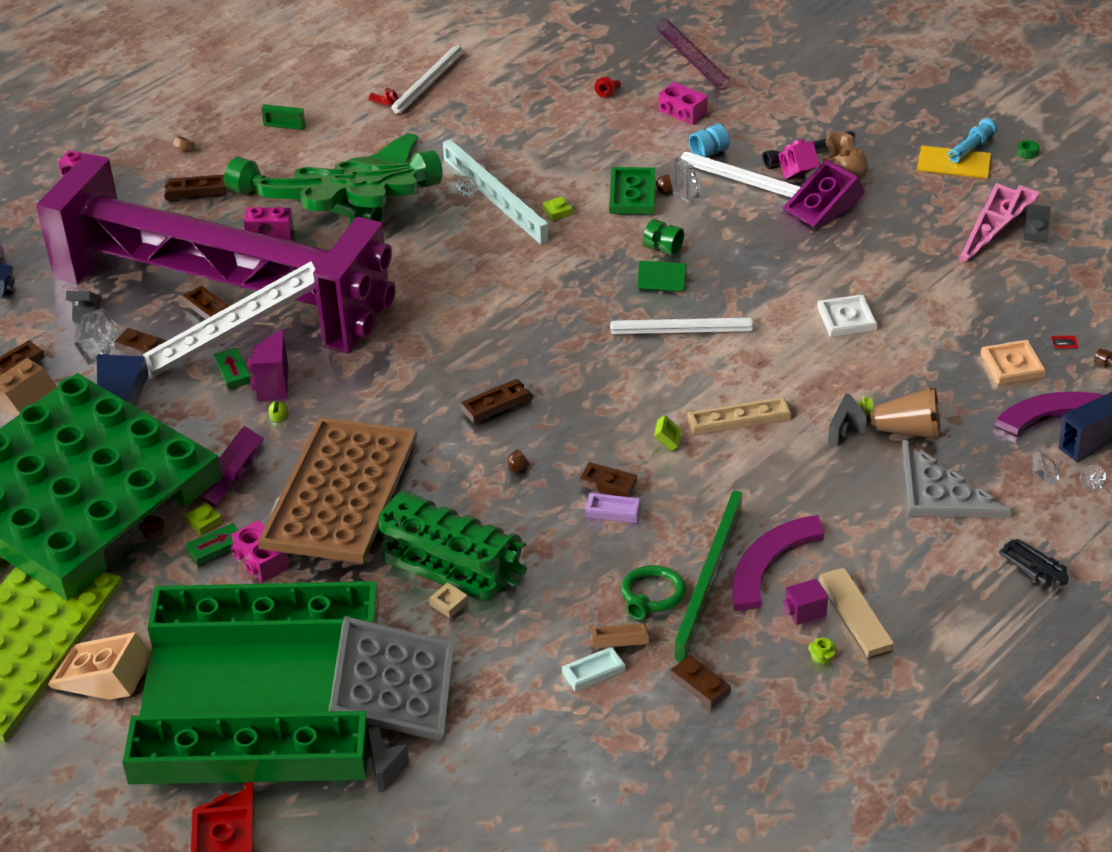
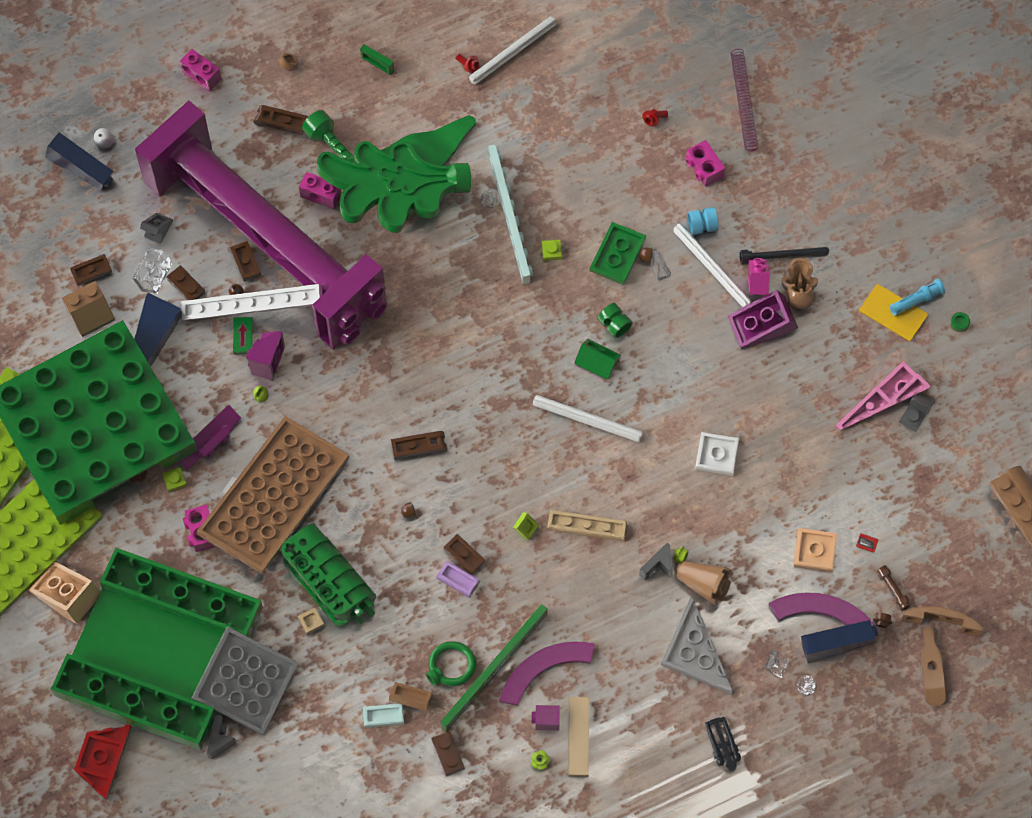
camera: 20 degrees right, 25 degrees up
green tile [185,523,238,566] -> none

